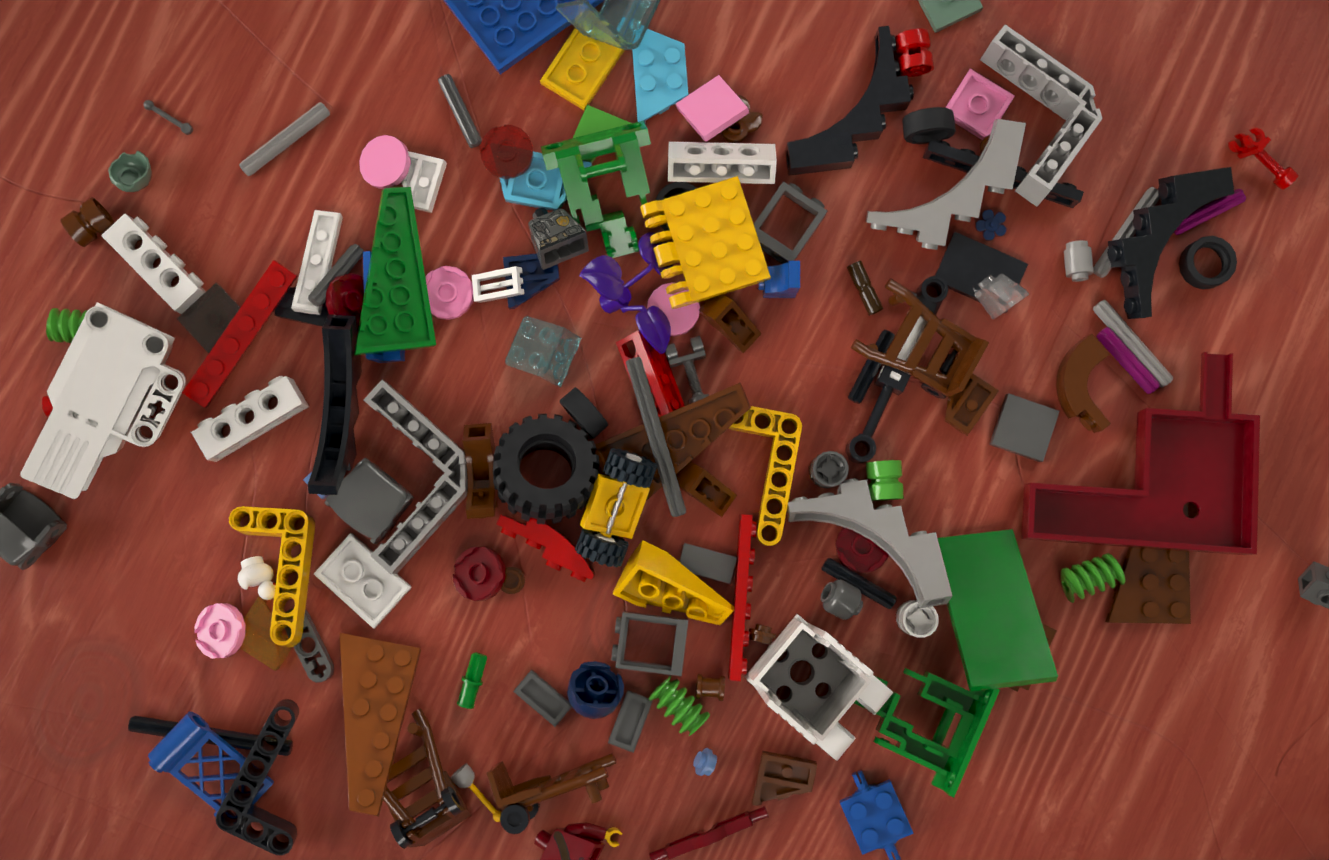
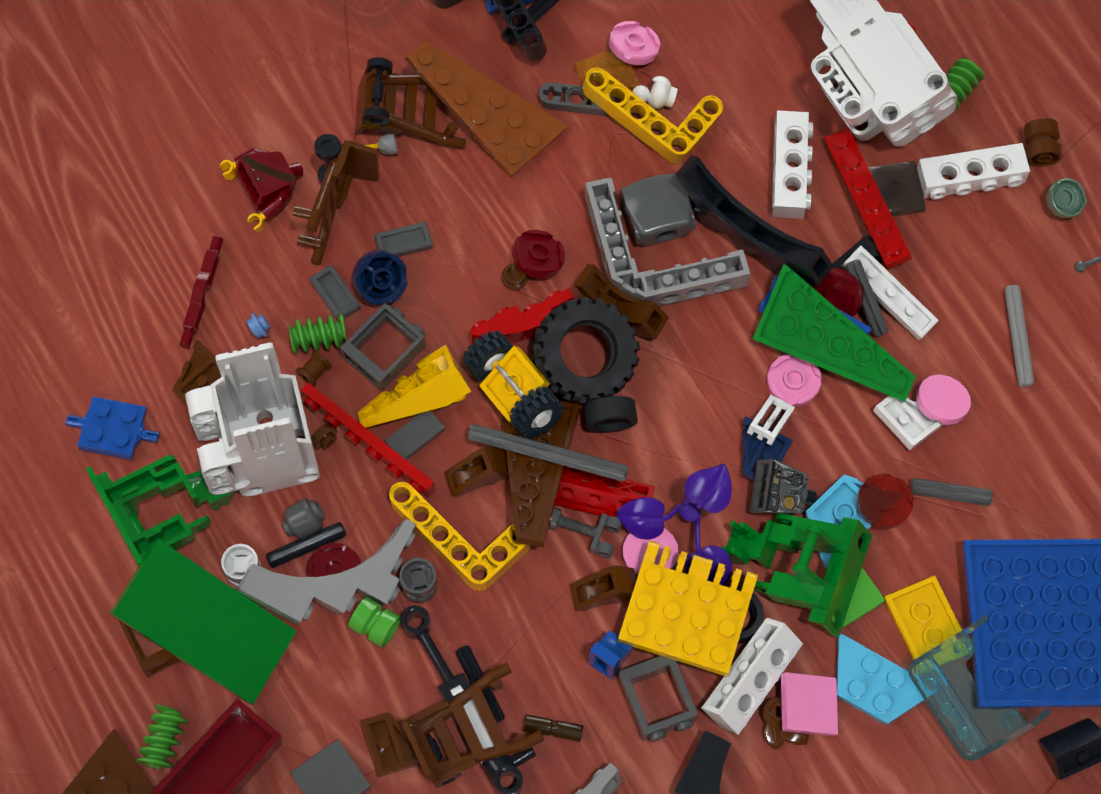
camera: 125 degrees right, 15 degrees down
white tile [314,533,412,629] -> none
green axle [457,652,487,709] -> none
clear light blue bracket [505,316,582,387] -> none

